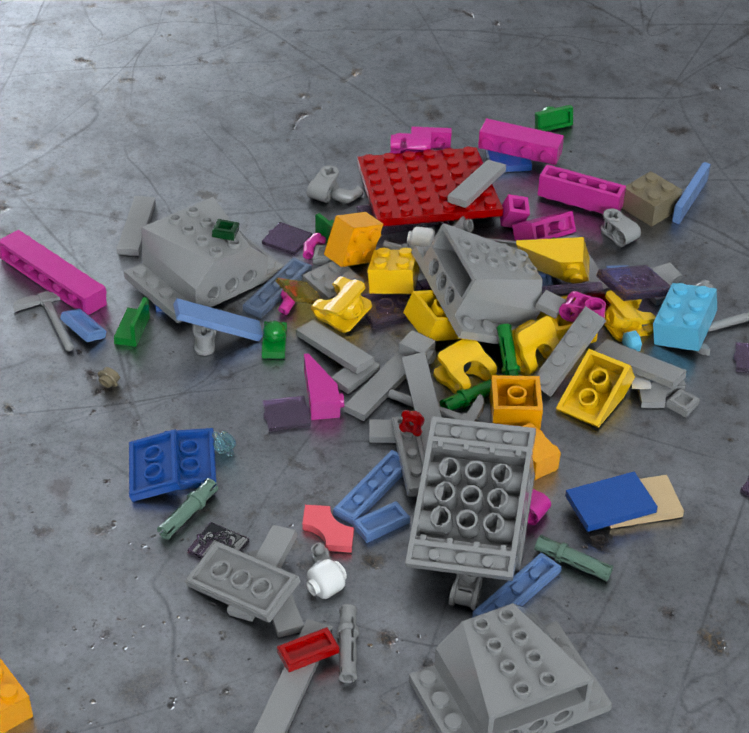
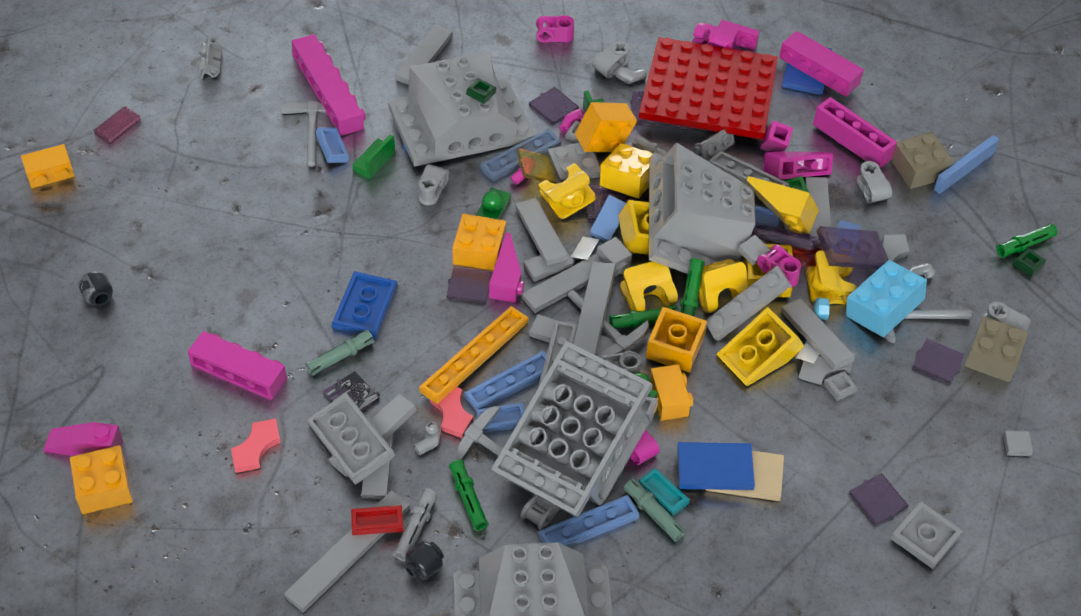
camera: 20 degrees right, 10 degrees up
dark tan plate [98,367,120,388] -> none
blue tile [129,429,180,502] -> none
medium blue tile [173,298,263,342] -> none
clear light blue plate [212,431,236,457] -> none
white head [306,559,347,599] -> none
red plate [399,410,425,437] -> none
white head [407,227,435,247] -> none
light grey tile [447,160,506,208] -> none
green tile [535,105,573,131] -> none
none -> dark pink brick [187,331,287,400]
none -> coral tile [231,418,281,473]
none -> black head [405,541,444,580]
none -> light orange tile [419,306,529,404]
none -> green pin [449,460,489,531]
none -> light orange brick [452,214,506,271]
none -> light grey piece [456,406,503,460]
none -> dark pink piece [536,15,574,43]
none -> white sticker [571,237,600,260]
none -> medium blue tile [590,195,626,242]
none -> teal tile [638,468,690,517]

